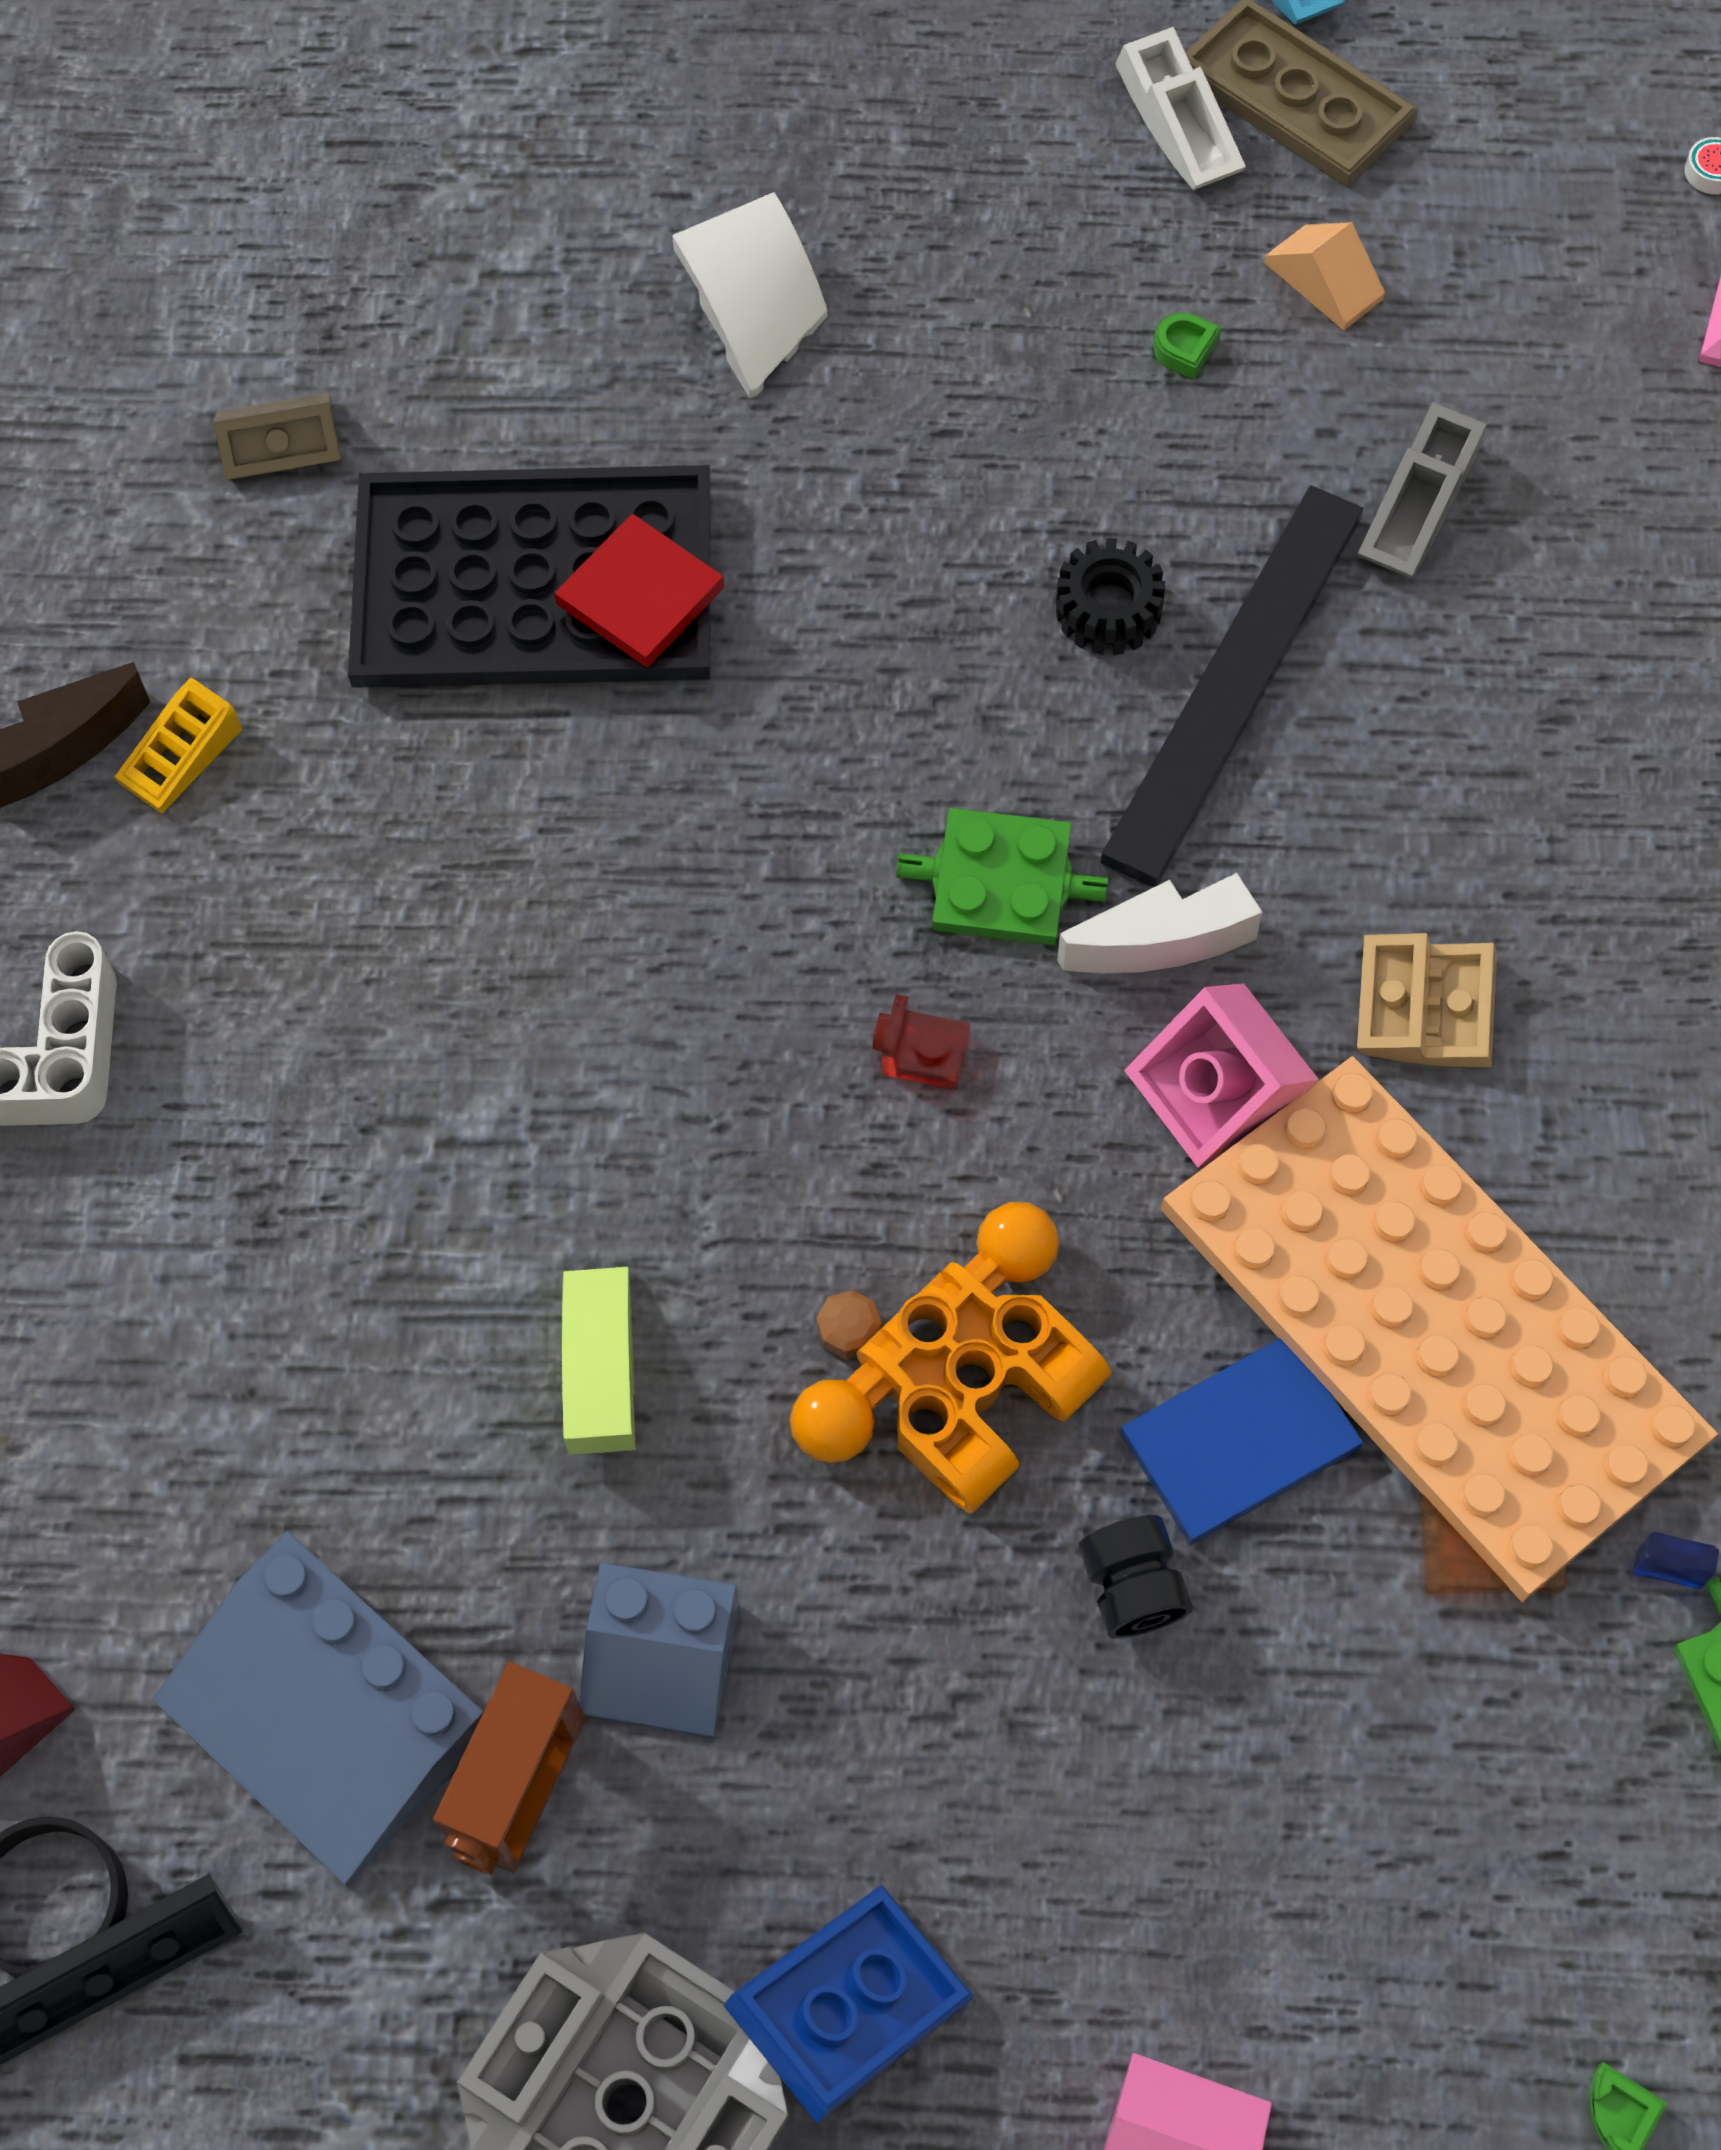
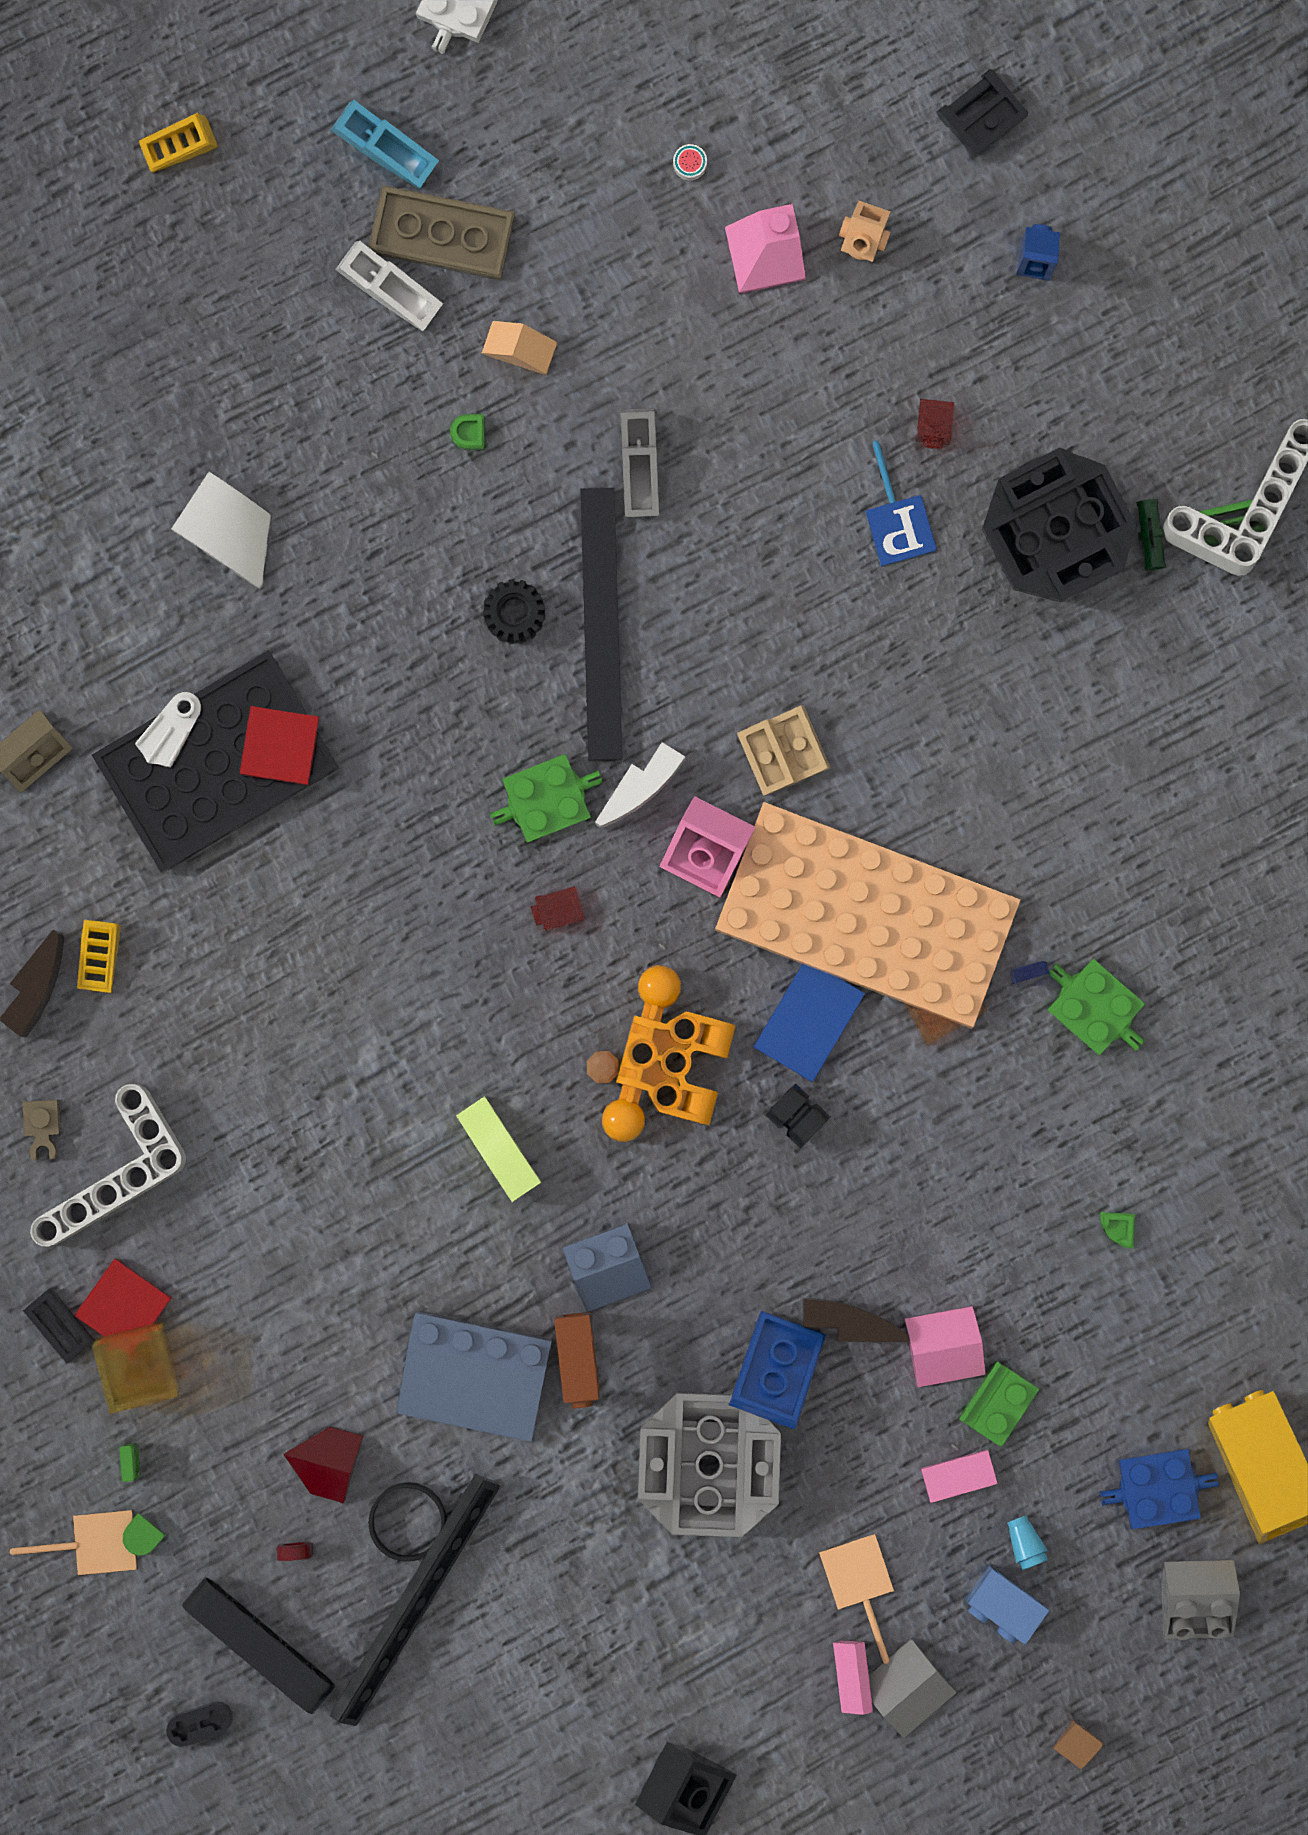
camera: 30 degrees left, 20 degrees up
none -> white piece [135,692,201,768]
none -> dark brown slope [803,1298,909,1342]

